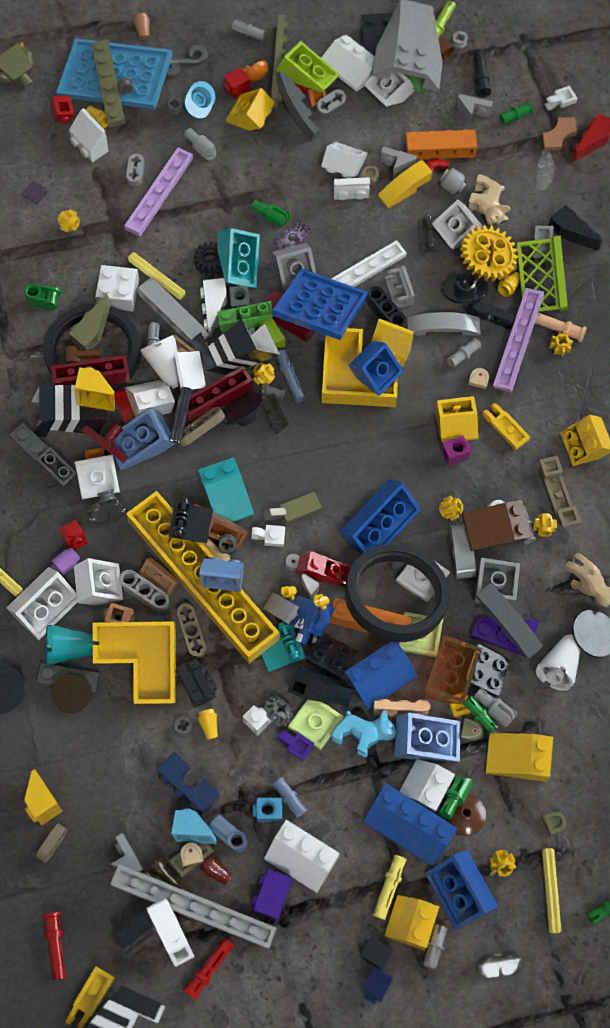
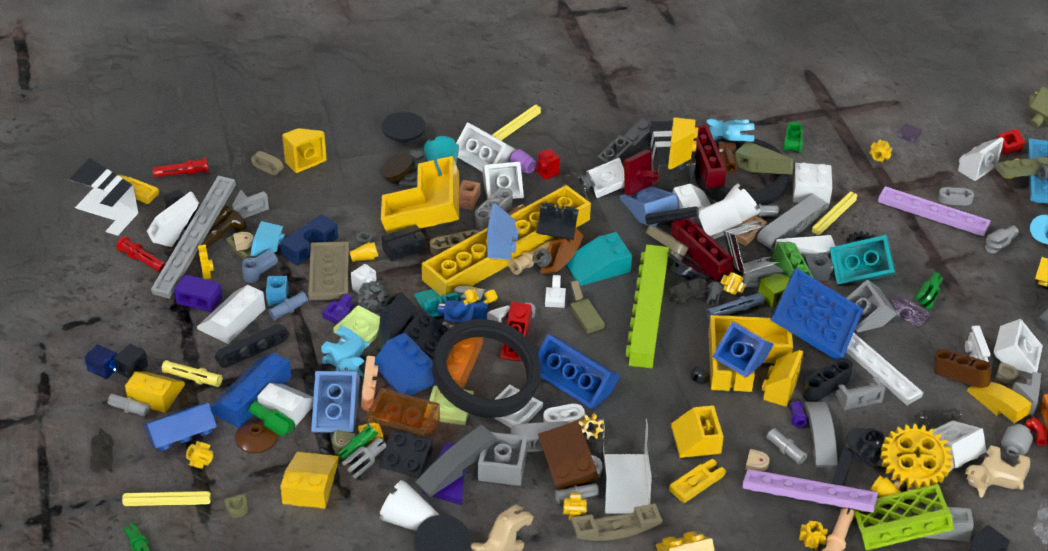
camera: 90 degrees right, 25 degrees down
clear red cone [200,856,232,885] -> none
magenta brick [441,435,472,466] -> none
none -> yellow plate [198,245,214,280]
none -> black beam [215,324,289,368]
none -> dark tan plate [309,242,349,300]
none -> white plate [543,404,585,423]
none -> white sticker [602,418,651,514]
none -> lime brick [625,245,669,368]
none -> black hinge [691,365,709,383]
none -> medium azure animal [706,119,754,142]
none -> dark purple pin [789,401,808,428]
none -> reddish brown beam [934,349,992,388]

